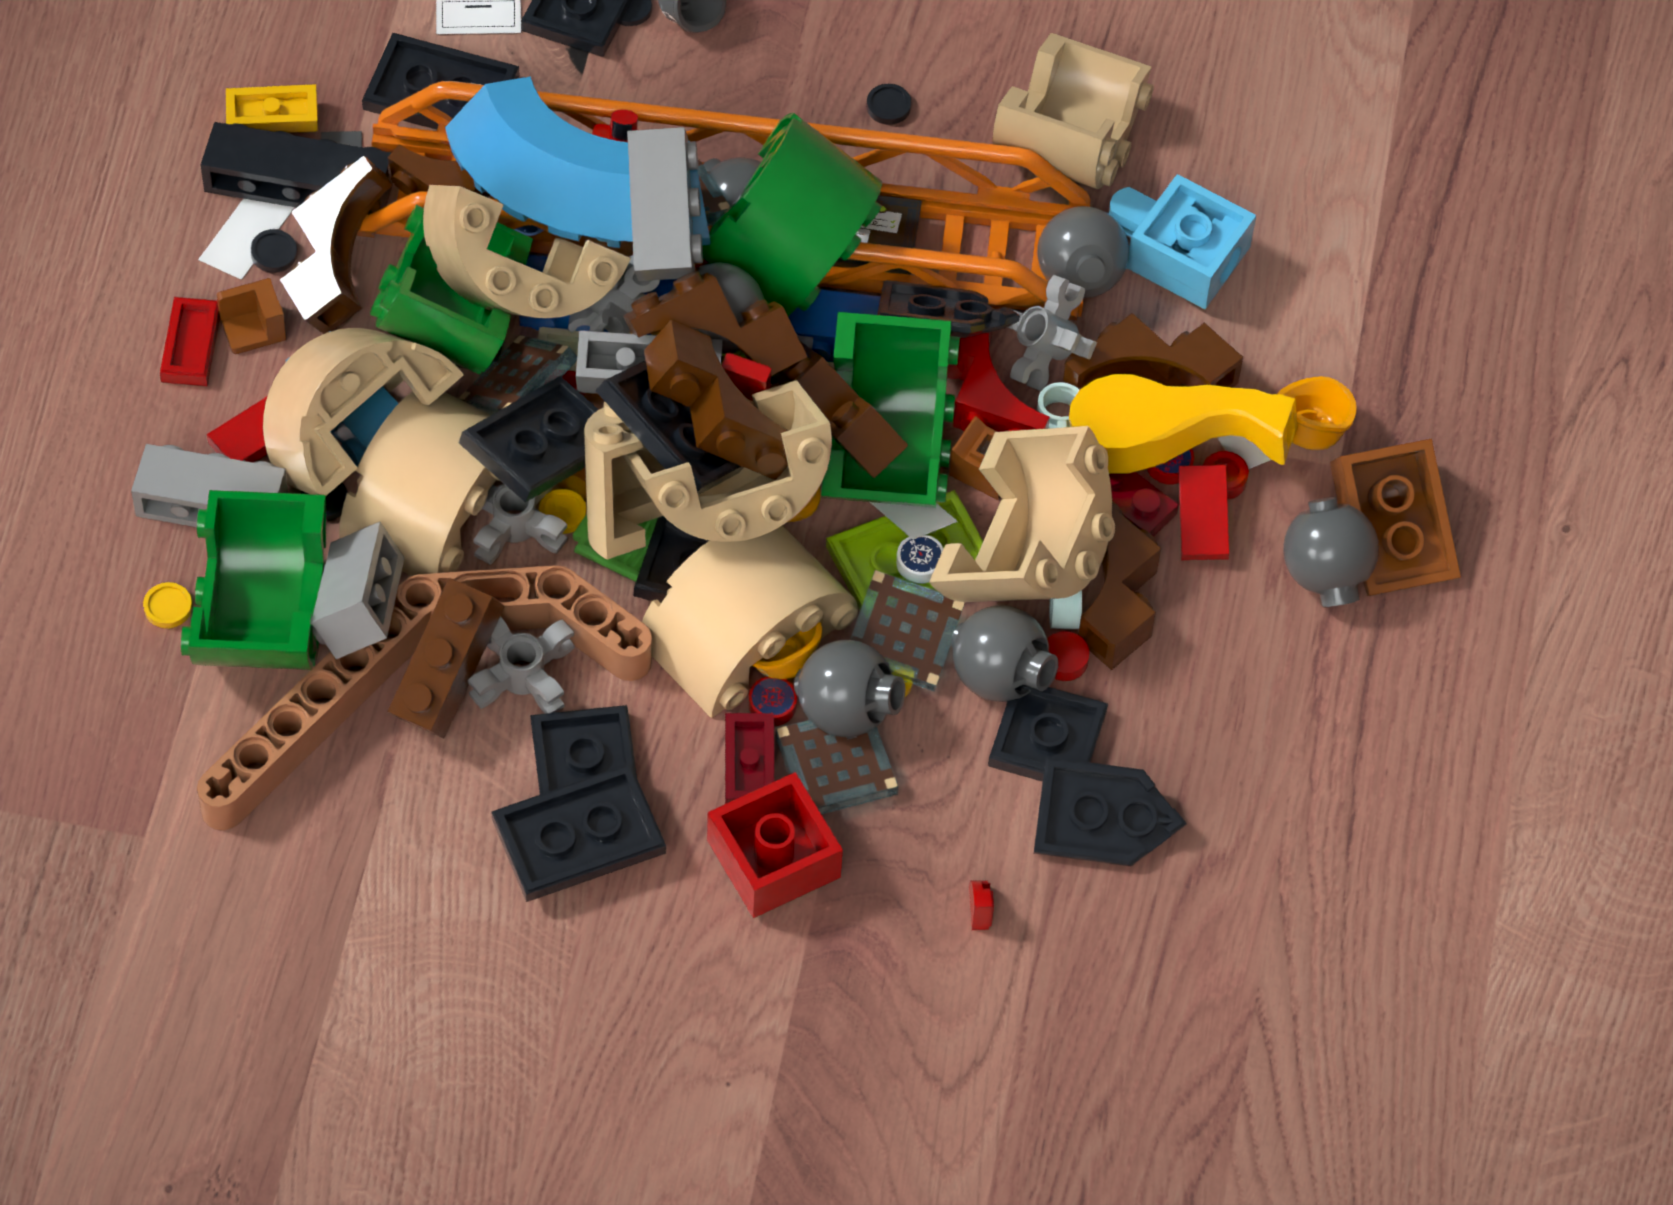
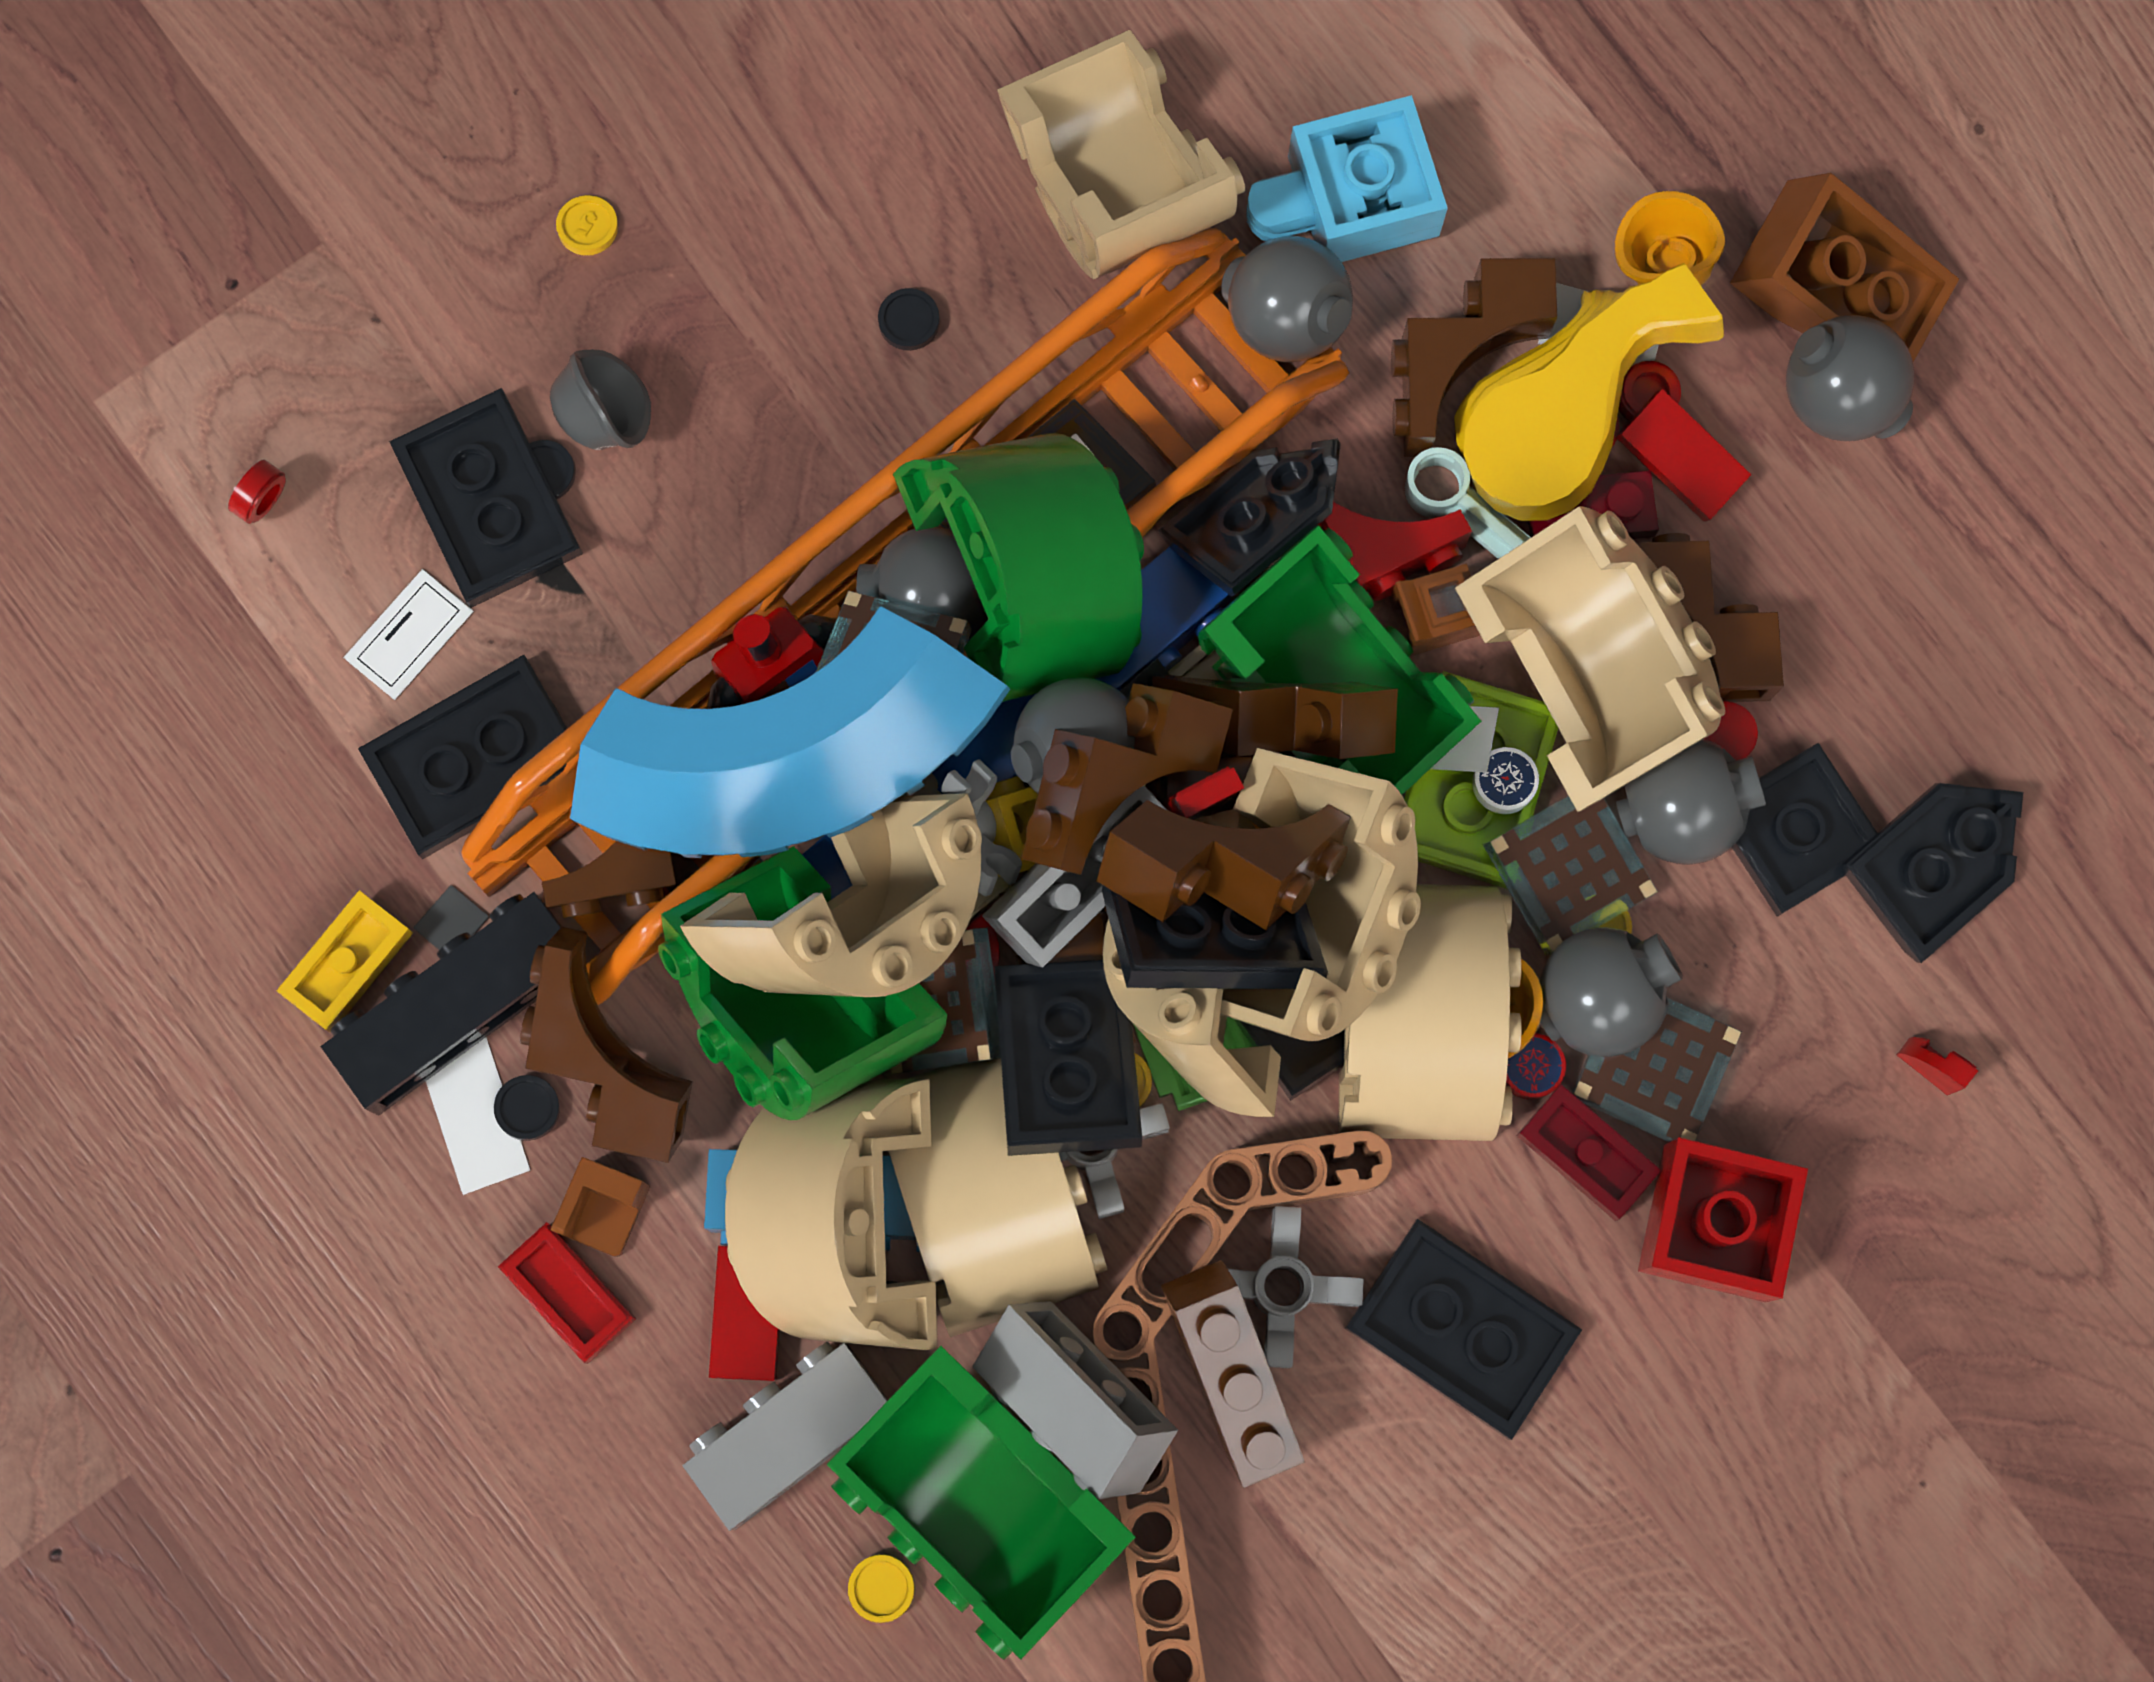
camera: 45 degrees left, 20 degrees up
black tile [491,763,666,902] -> none
light grey brick [627,127,703,281] -> none
light grey pin [1007,275,1097,391] -> none

